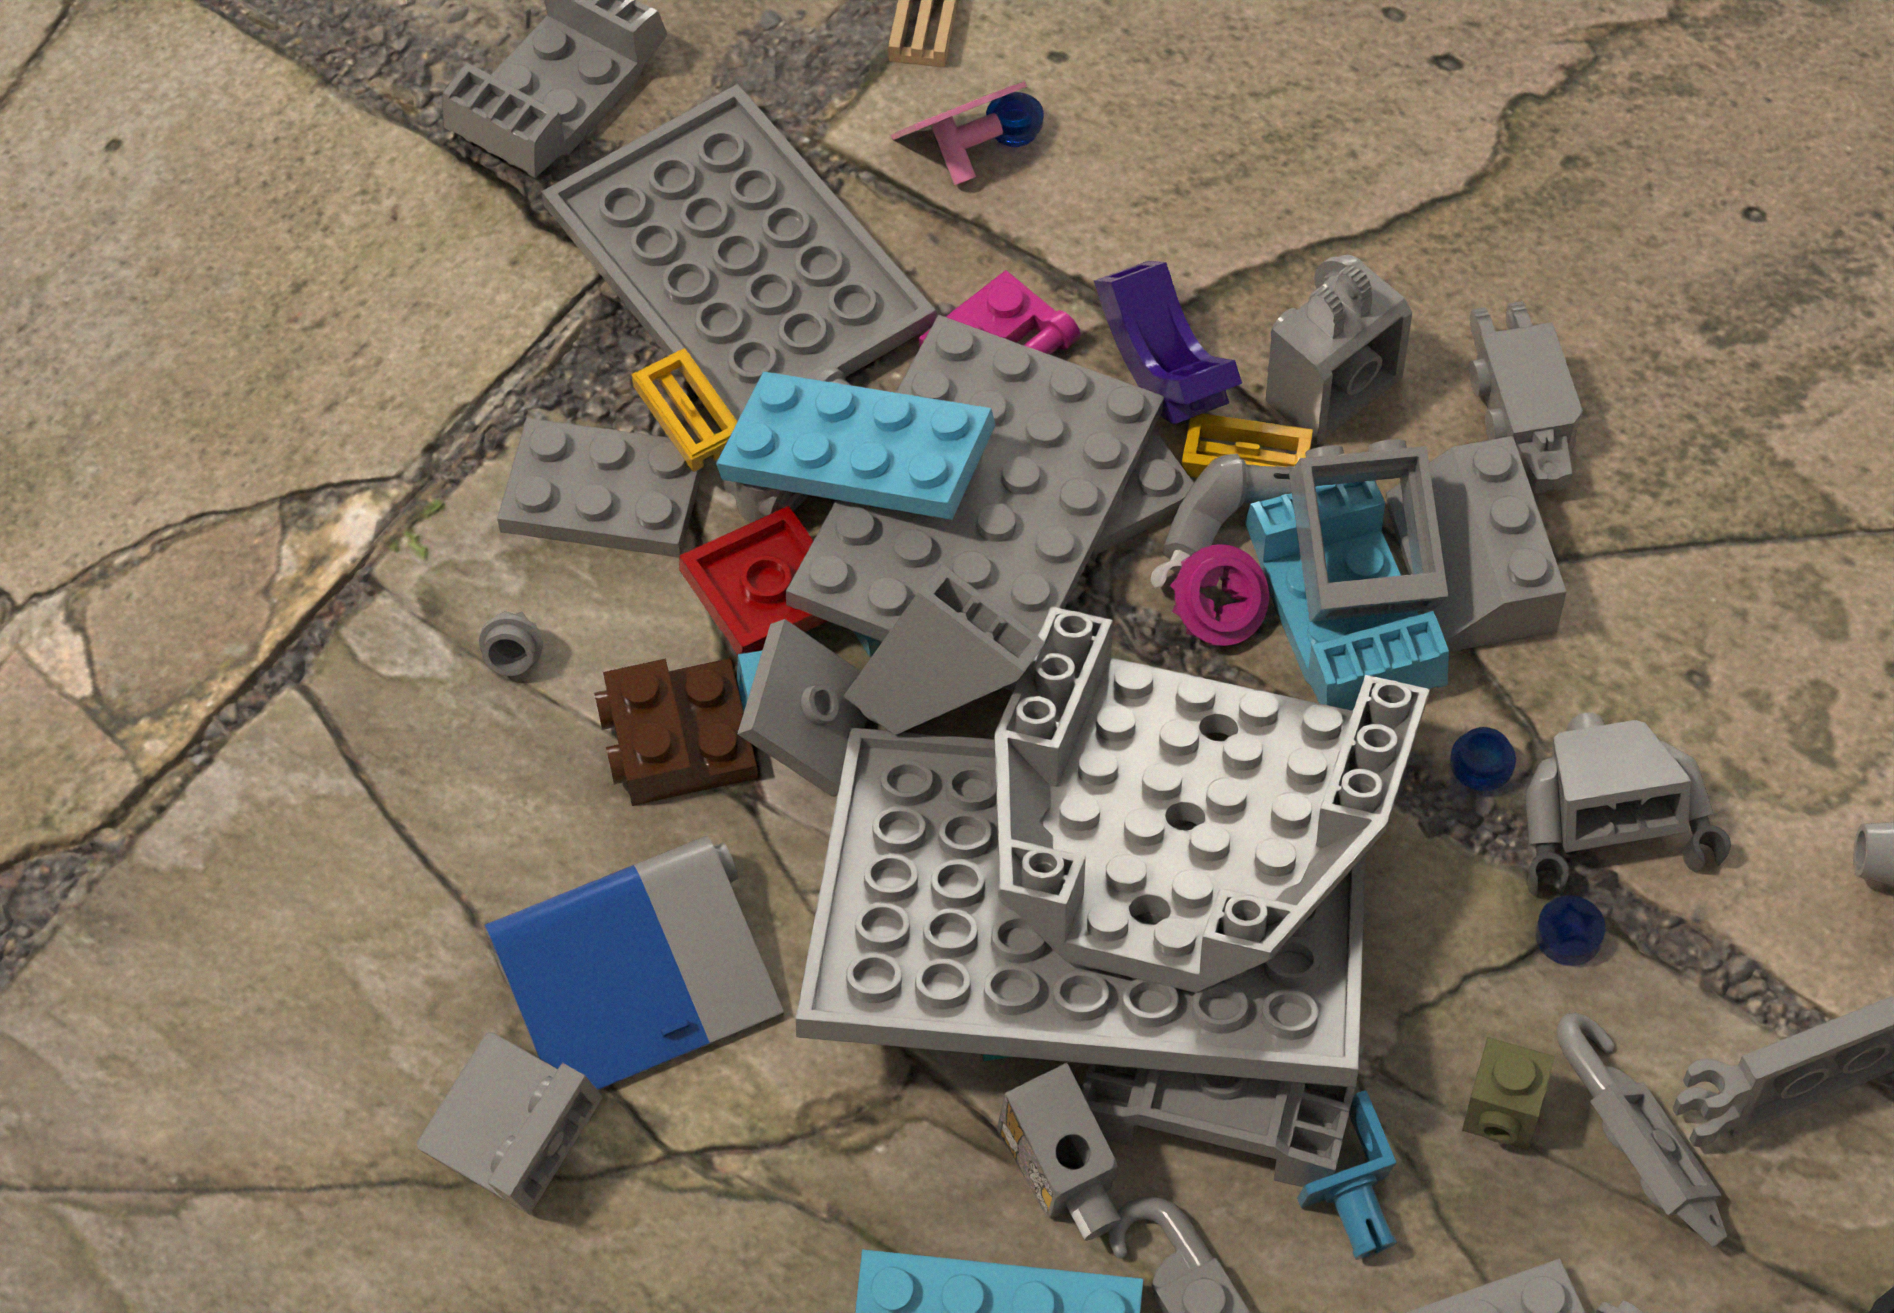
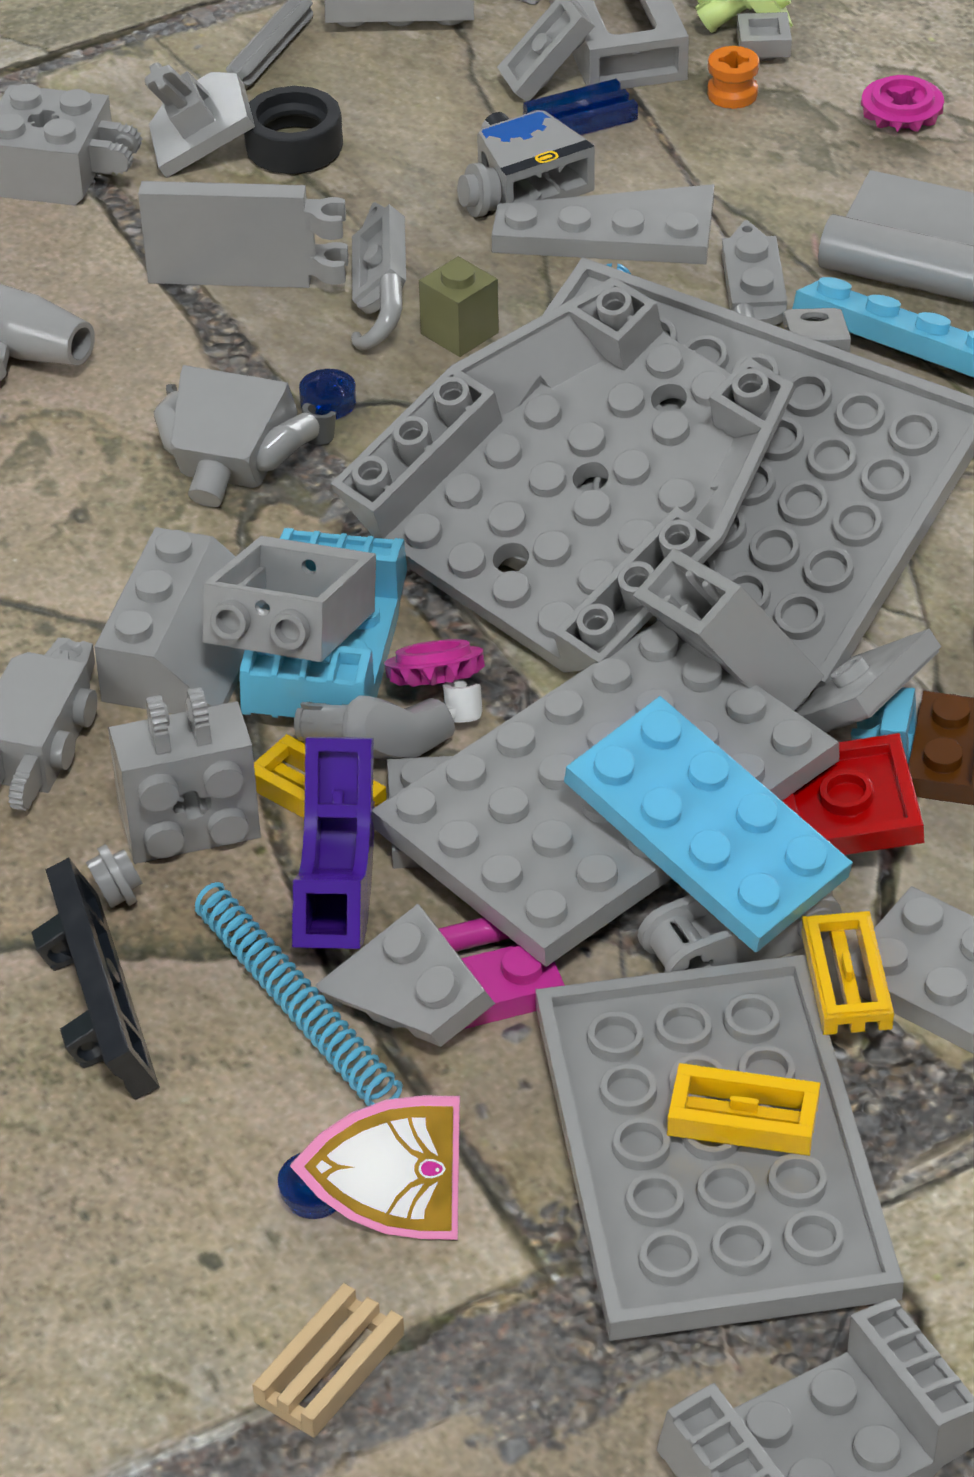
camera: 155 degrees left, 15 degrees down
clear blue plate [1450,727,1516,791] -> none
none -> black hinge [31,857,160,1100]
none -> medium azure piece [195,882,403,1106]
none -> light grey wing [315,904,495,1047]
none -> yellow tile [667,1063,820,1156]

